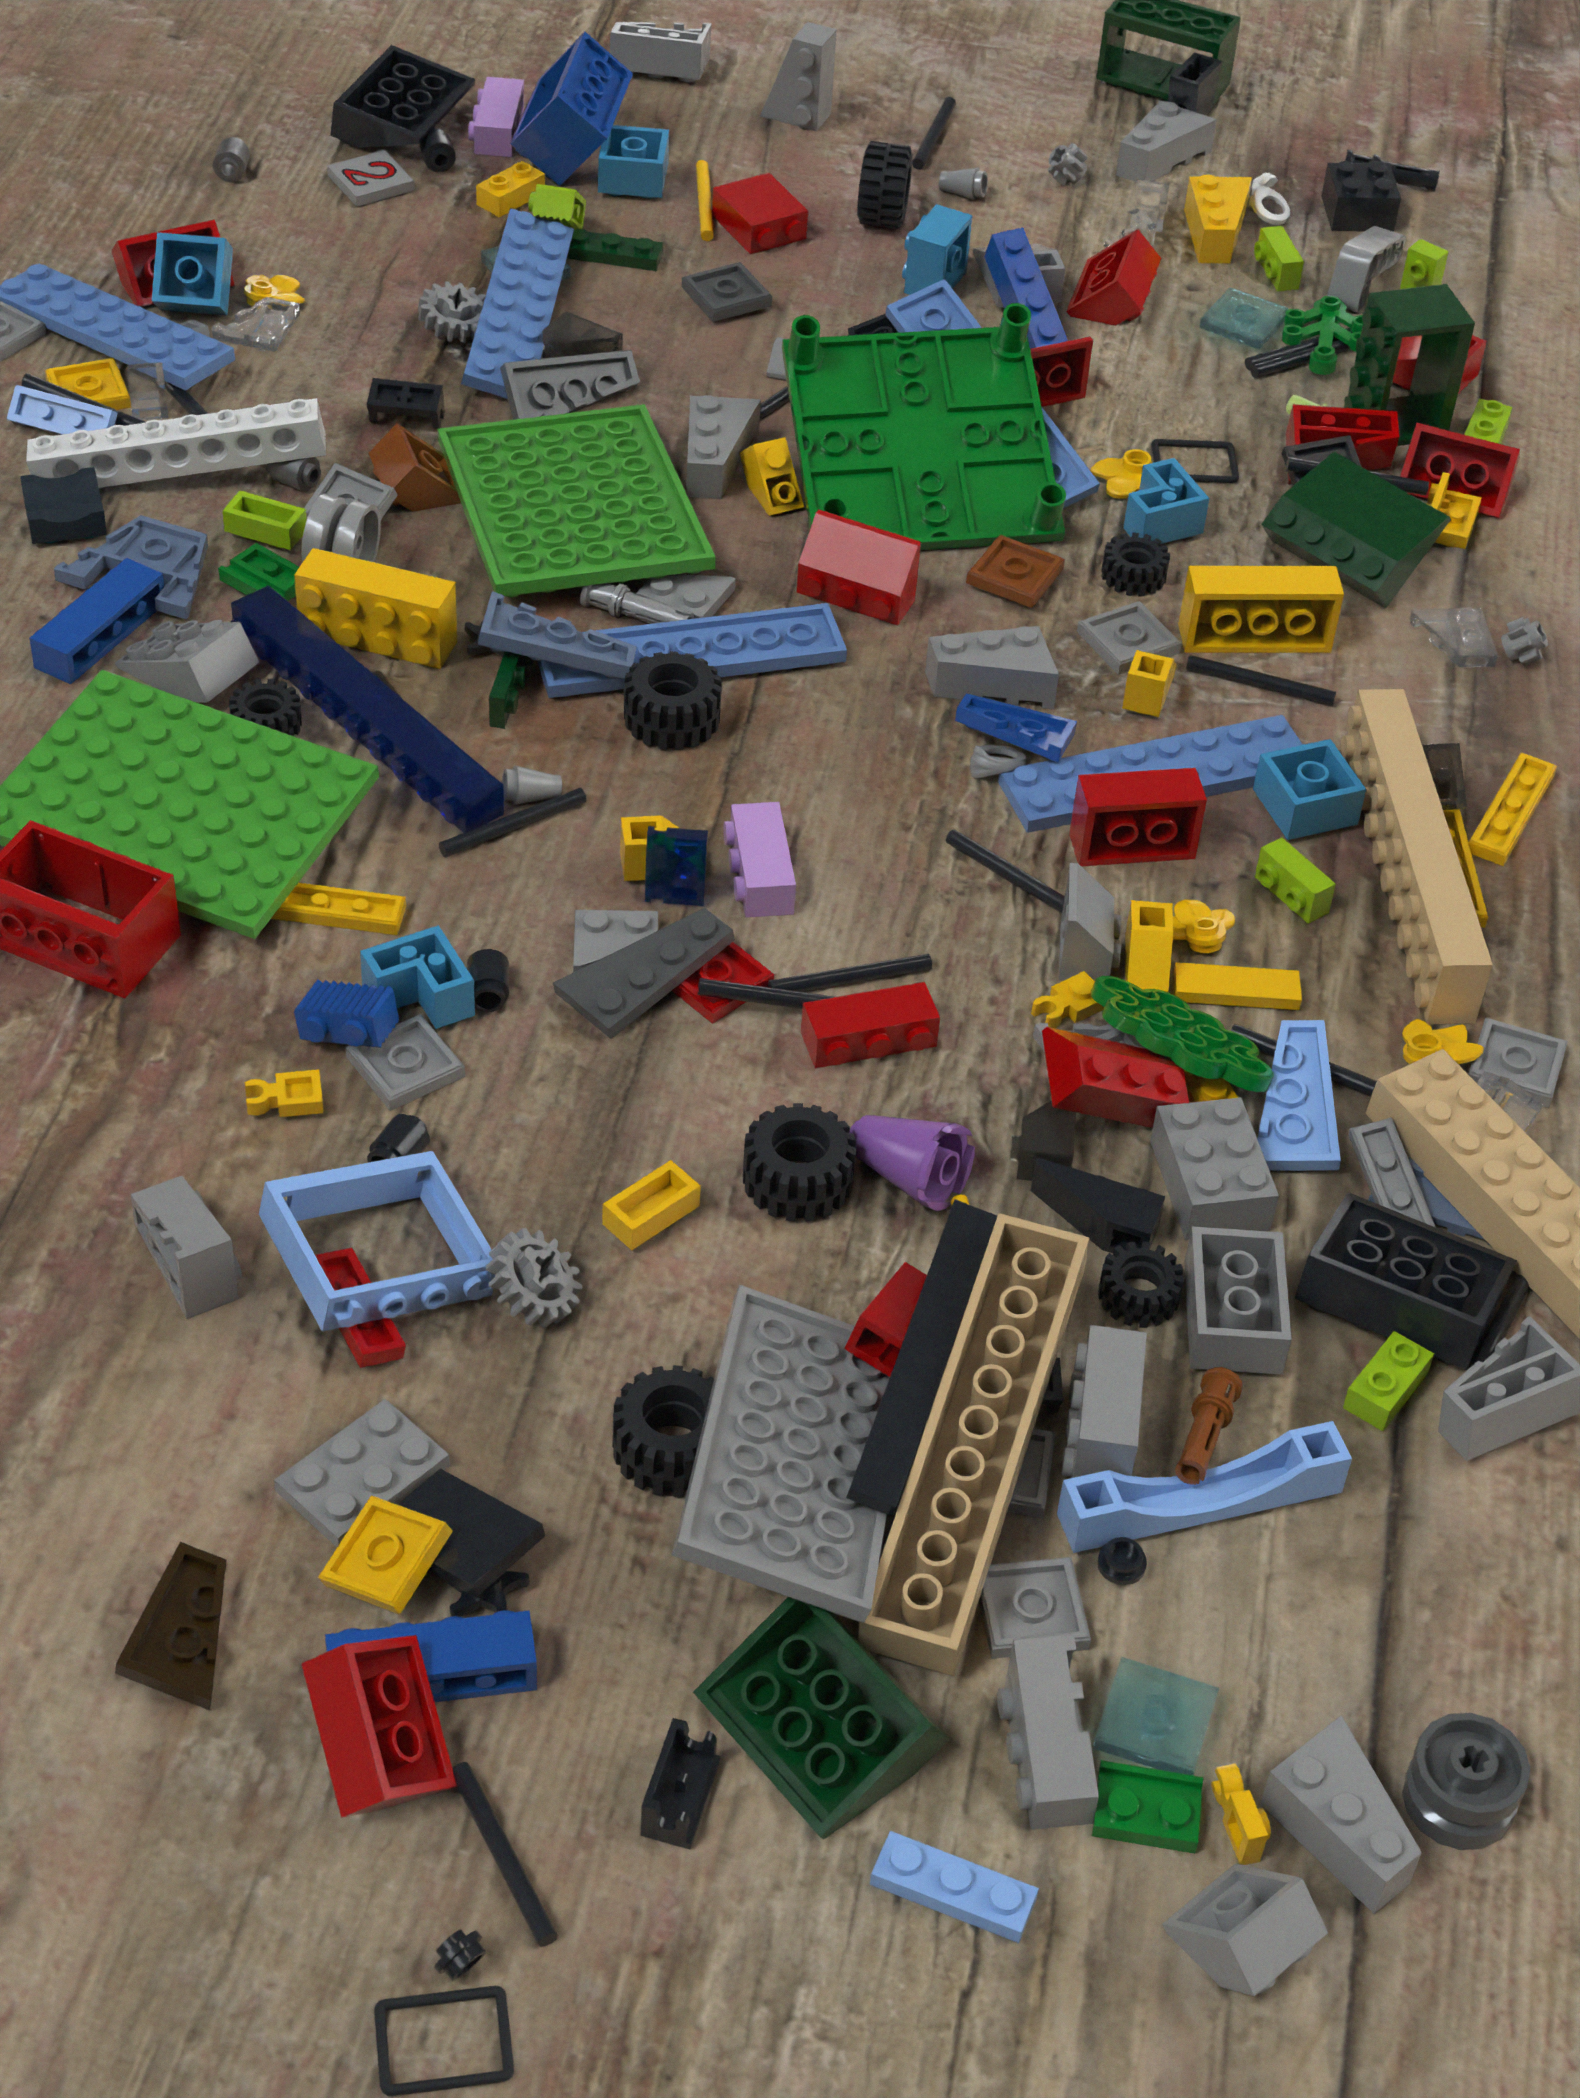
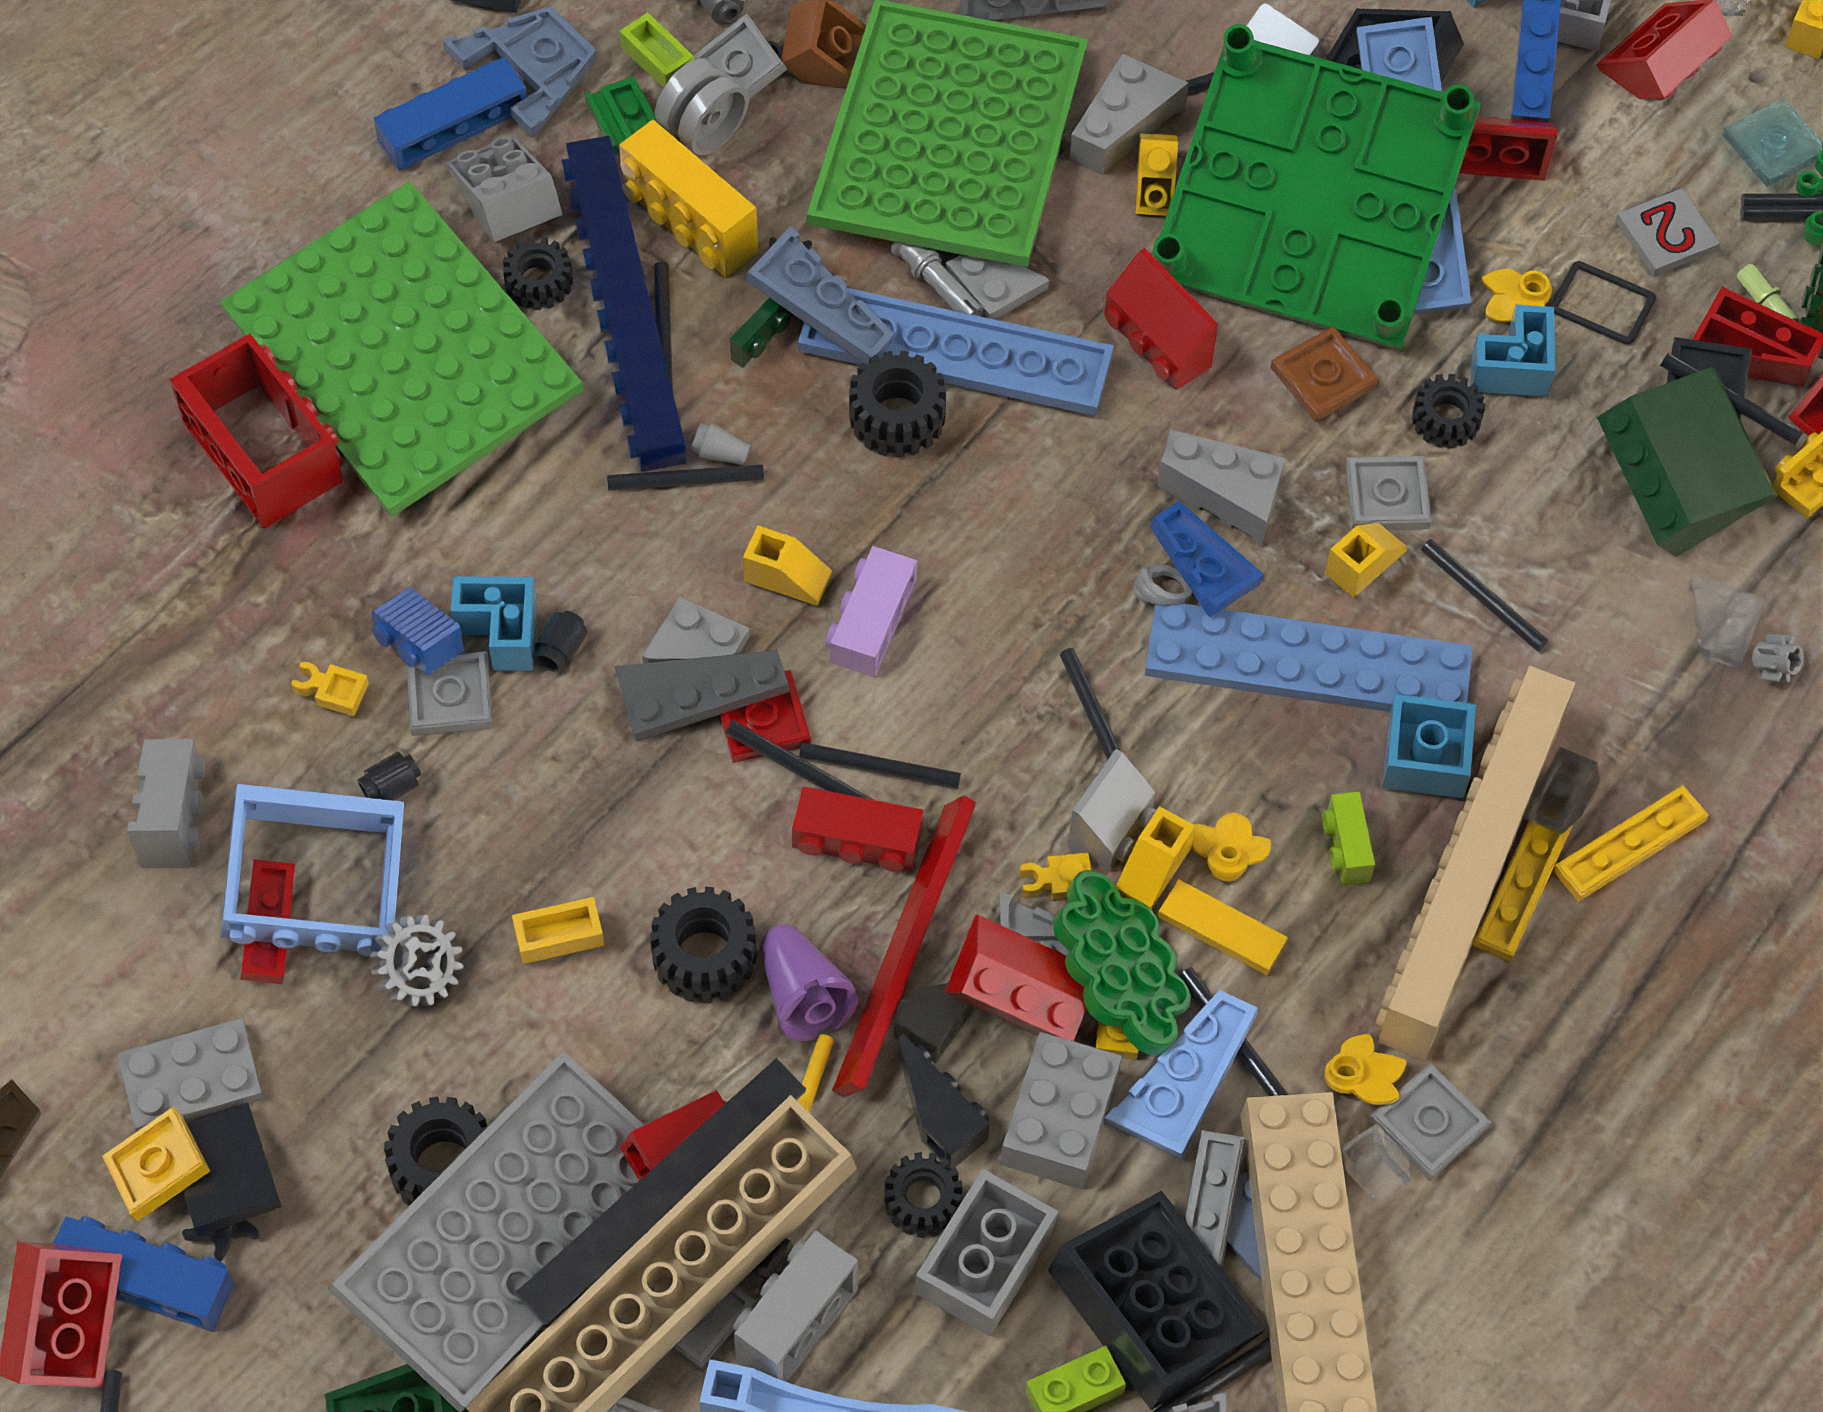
camera: 30 degrees right, 15 degrees up
yellow tile [271,883,406,935] -> none
clear blue plate [645,826,708,906] -> none
red brick [1069,768,1207,867] -> none
dark orange pin [1175,1367,1243,1485] -> none
yellow brick [1178,566,1344,653] -> none
none -> red tile [832,795,976,1097]
none -> light grey tile [1615,188,1720,277]

